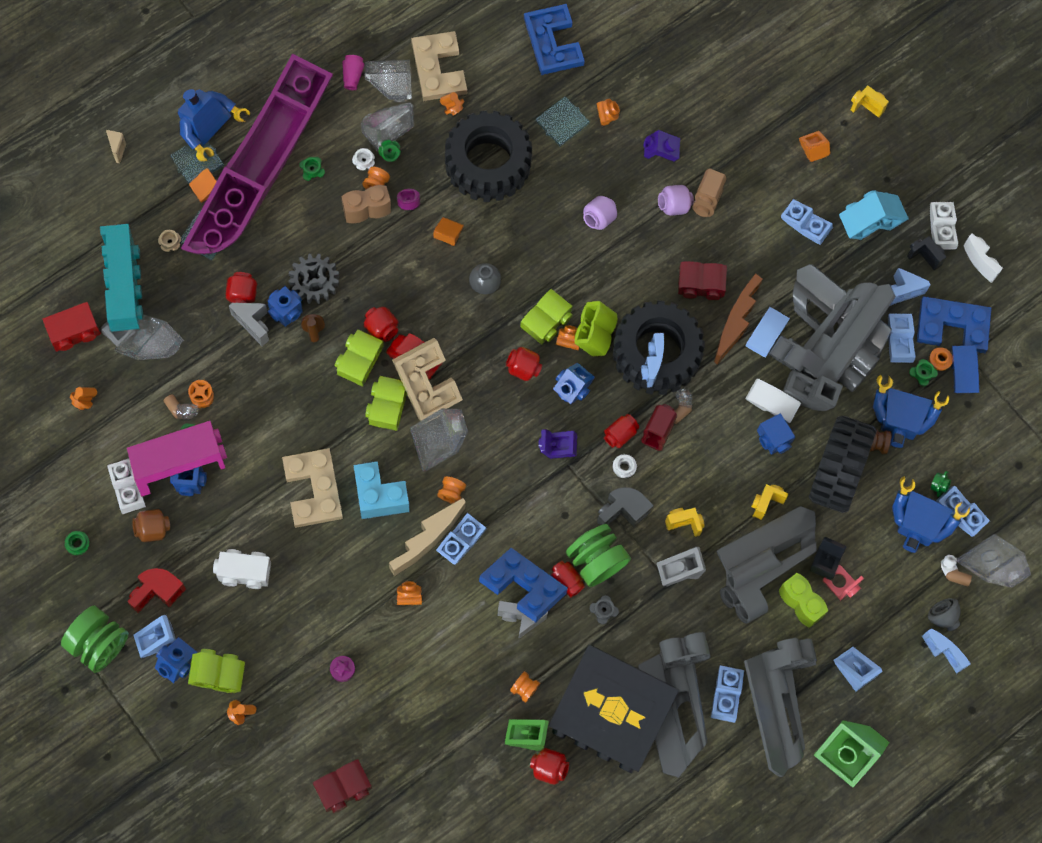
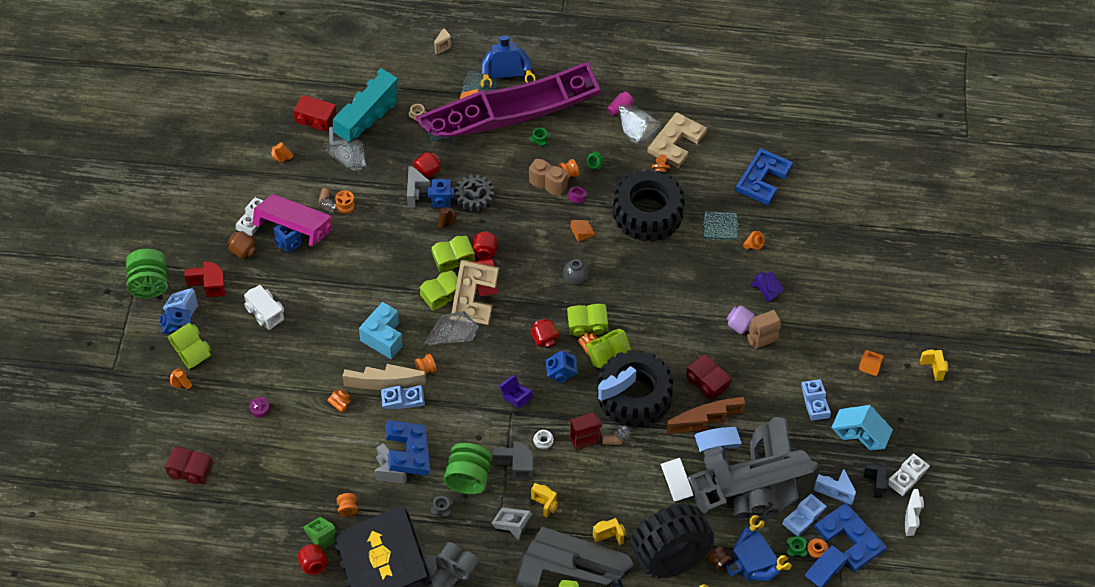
camera: 50 degrees right, 15 degrees down
green plate [65,531,90,555] -> none
tan plate [282,448,343,528] -> none
white plate [352,148,375,170] -> none
clear slope [361,102,414,151] -> none
red brick [551,561,585,598] -> none
lavender head [583,196,617,230] -> none
red brick [604,414,640,448] -> none
blue brick [757,413,795,455] -> none

